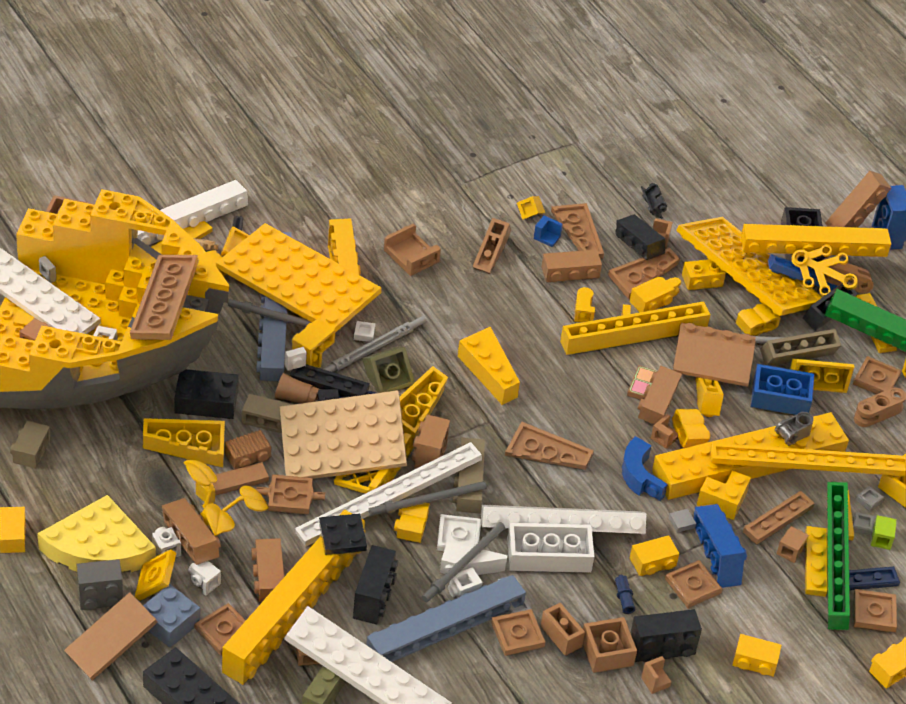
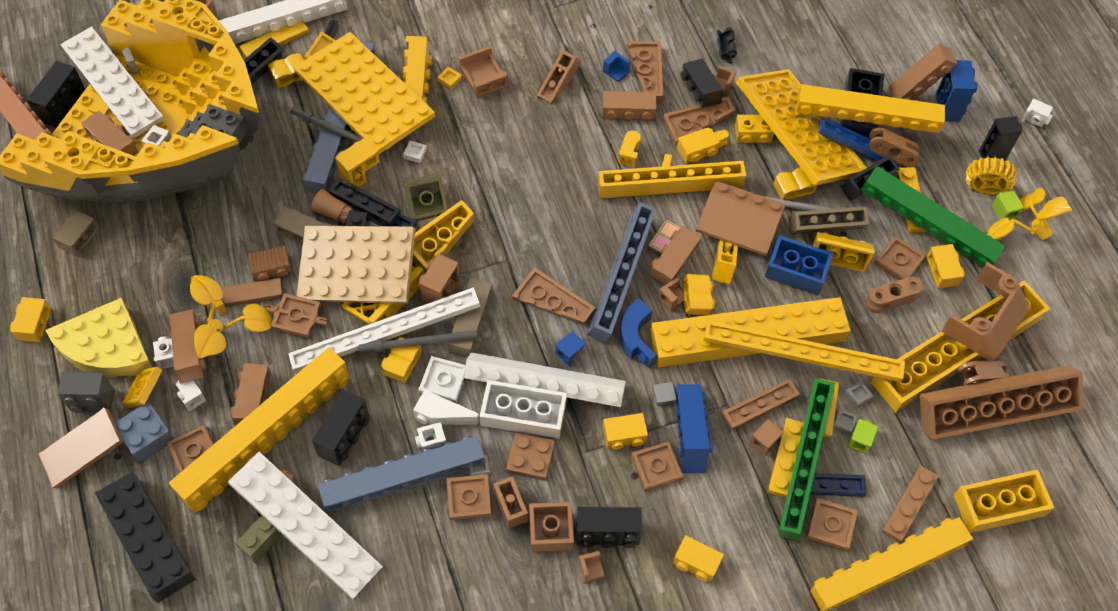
camera: 15 degrees right, 15 degrees up
medium nougat plate [130,255,199,340] -> none
yellow wedge [143,418,225,468] -> none
black brick [174,369,239,419] -> none
tan gear [193,238,219,251] -> none
white plate [285,347,306,370] -> none
black plate [319,513,367,555] -> none
light grey axle [323,316,427,372] -> none
dark grey bar [421,522,505,603] -> none
yellow wedge [458,327,520,405] -> none
yellow panel [517,196,545,220] -> none
dark blue axle [615,574,636,614] -> none
yellow brick [696,470,751,520] -> none
dark grey piece [775,412,814,446] -> none
yellow plant [792,245,858,297] -> none
none -> yellow tile [437,67,462,90]
none -> medium nougat plate [506,432,555,481]
none -> blue panel [555,331,585,366]
none -> sand blue brick [587,202,656,342]

